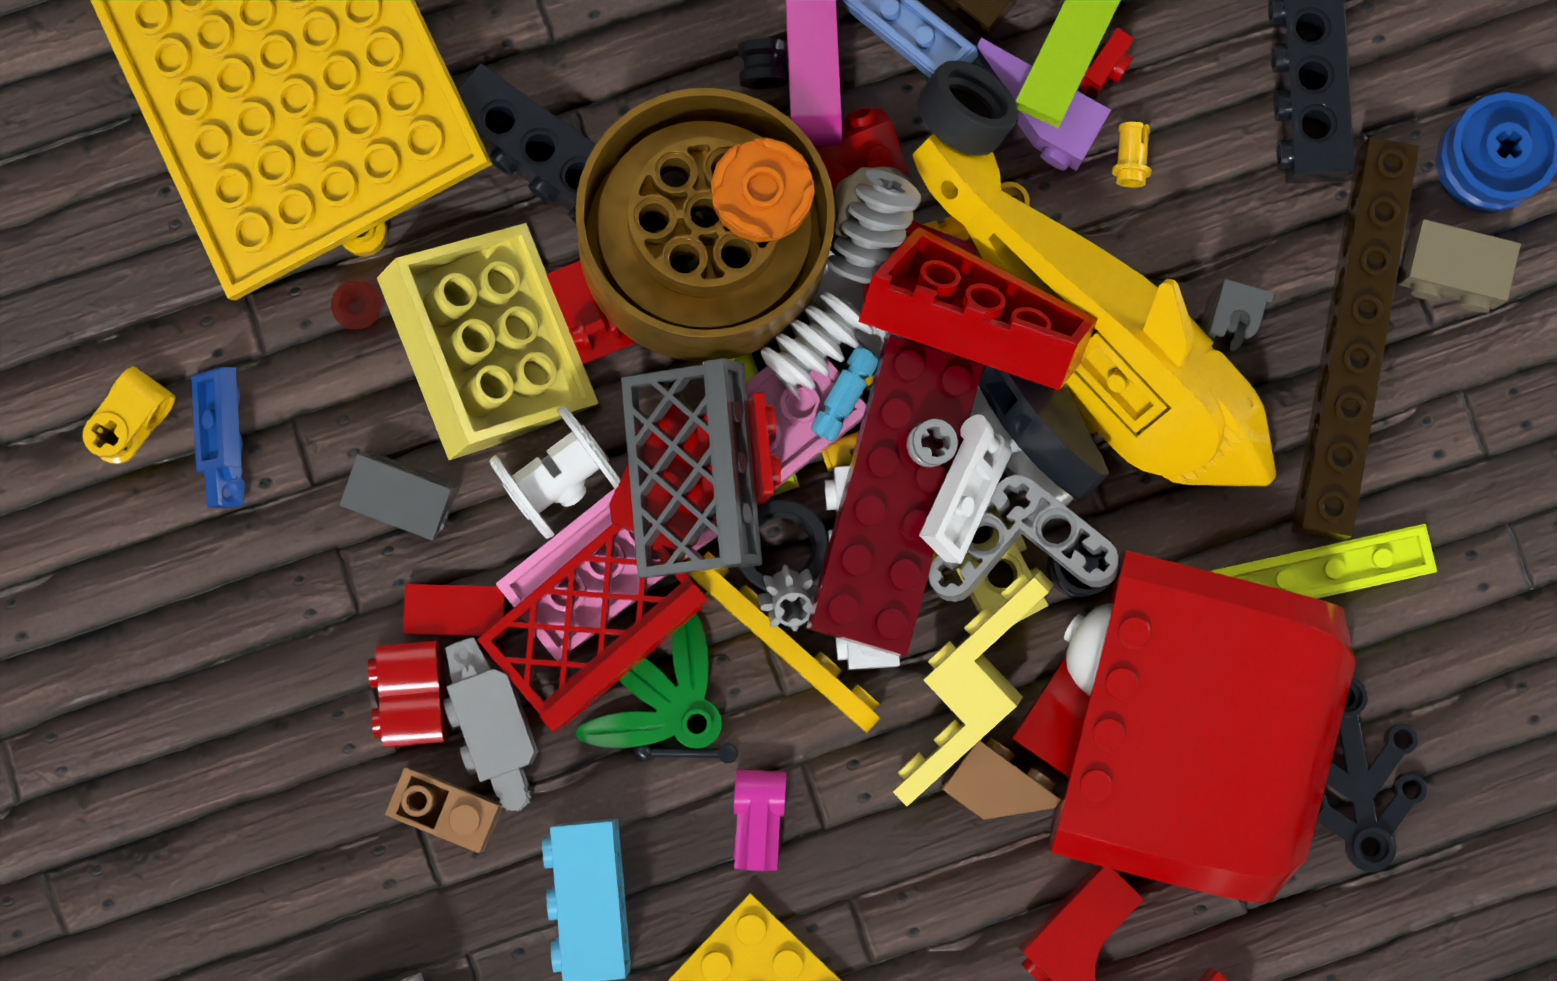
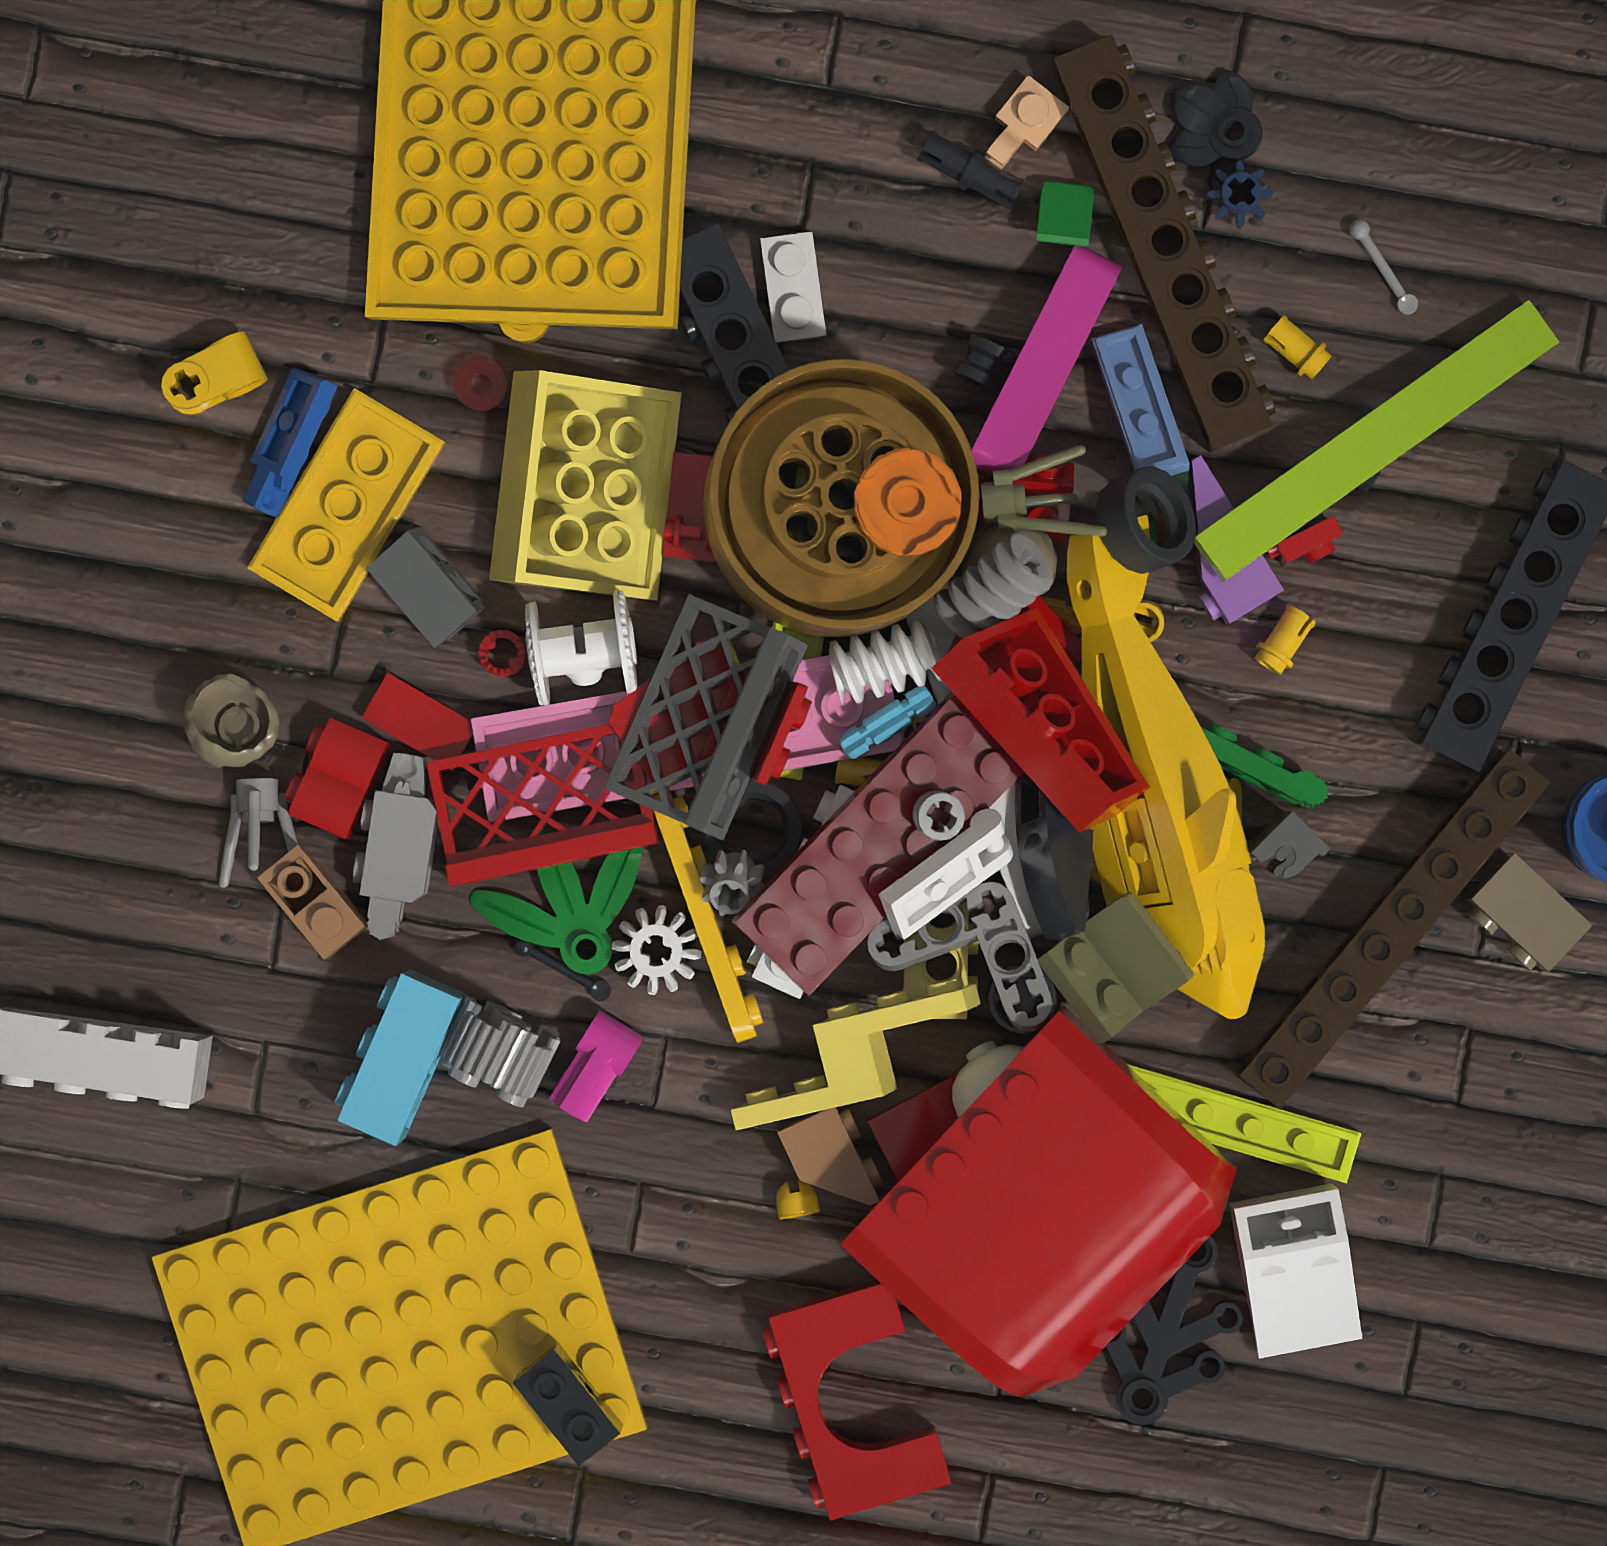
camera: 30 degrees right, 5 degrees up
none -> dark tan hair [182,674,280,768]
none -> light grey plant [219,778,298,888]
none -> yellow tile [247,388,445,622]
none -> light grey brick [439,995,561,1107]
none -> red bush [478,630,527,677]
none -> white gear [612,905,702,995]
none -> white plate [760,232,826,344]
none -> yellow hinge [776,1179,820,1219]
none -> olive plant [981,445,1107,537]
none -> olive bracket [1037,892,1194,1044]
none -> green hinge [1200,724,1329,810]
none -> white slope [1229,1183,1362,1358]

